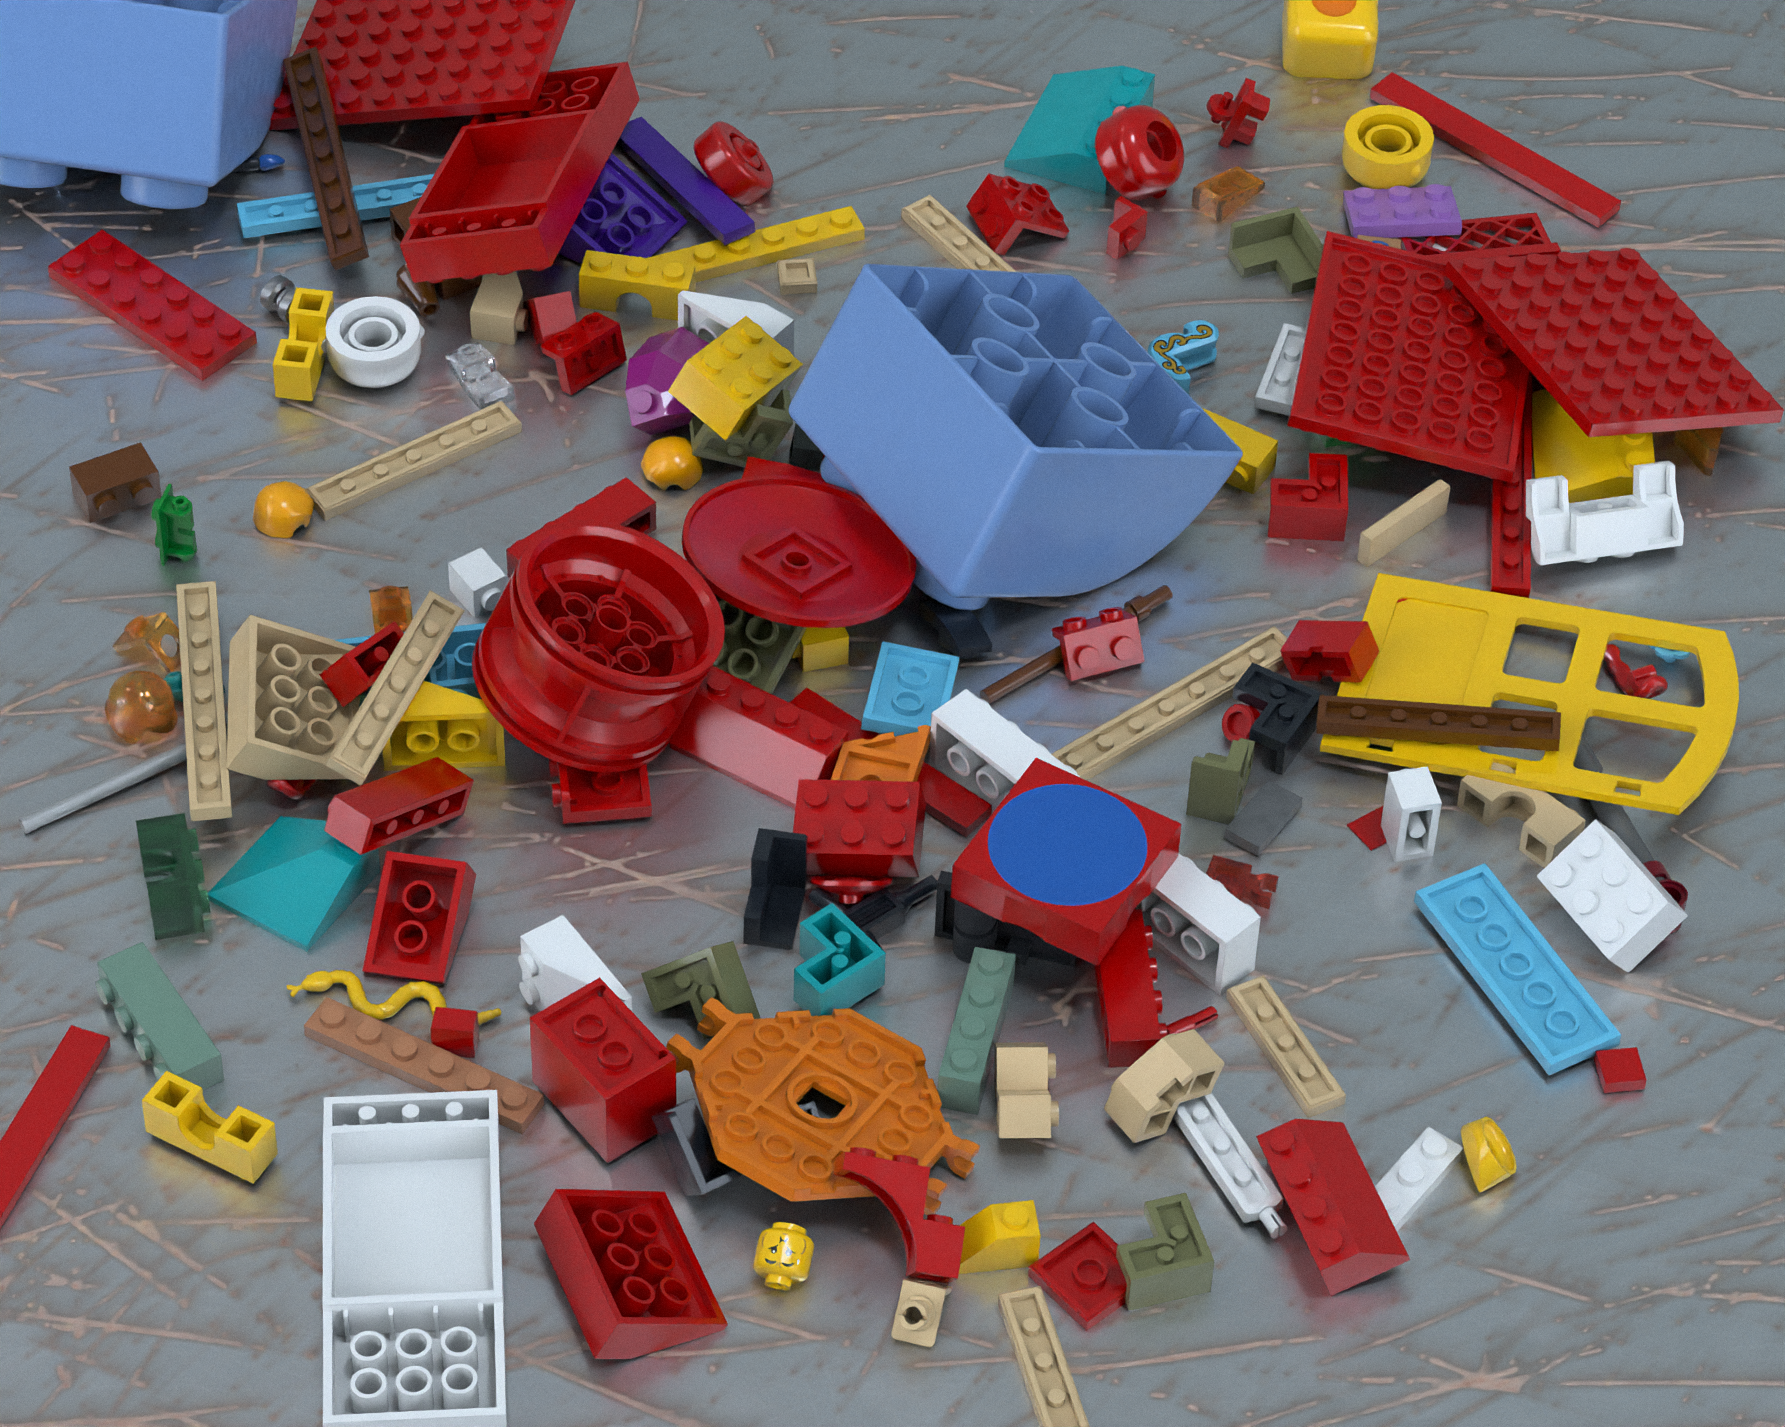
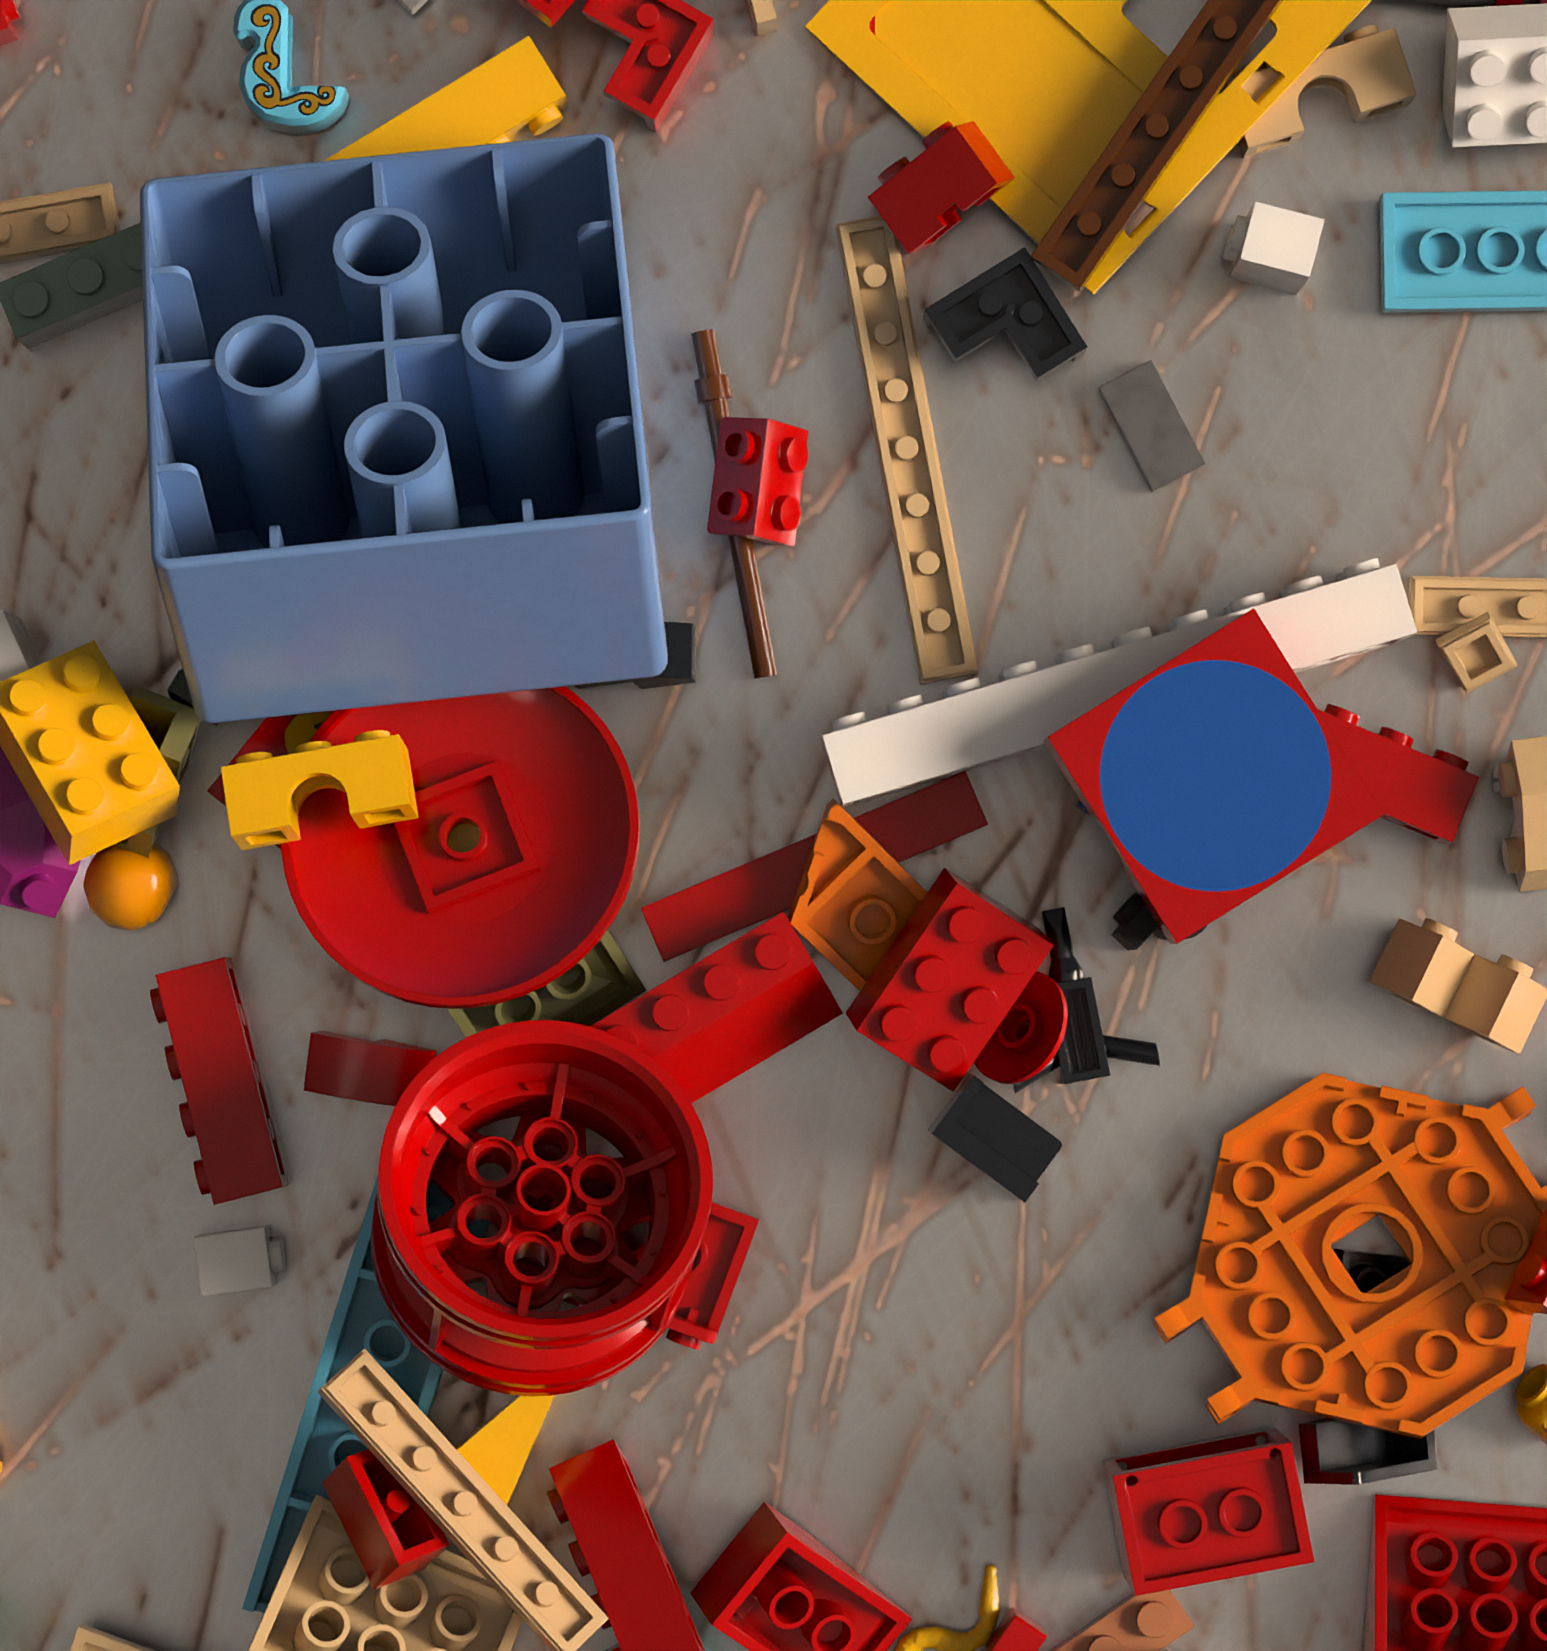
camera: 60 degrees left, 40 degrees up
clear orange slope [369,586,413,634] -> none
white slope [518,915,632,1011] -> none
olive panel [641,941,760,1040] -> none
teal brick [793,903,886,1016] -> none
medium azure plate [861,641,960,736] -> none
sand green brick [937,947,1016,1115] -> none
red pin [1166,1006,1218,1035] -> none
olive panel [1186,738,1255,825] -> none
clear red plate [1206,855,1279,909] -> none
red tile [1222,704,1260,742] -> none
red sticker [1347,805,1387,851] -> none
none -> yellow arch [221,730,419,850]
none -> tan tile [1436,611,1518,694]

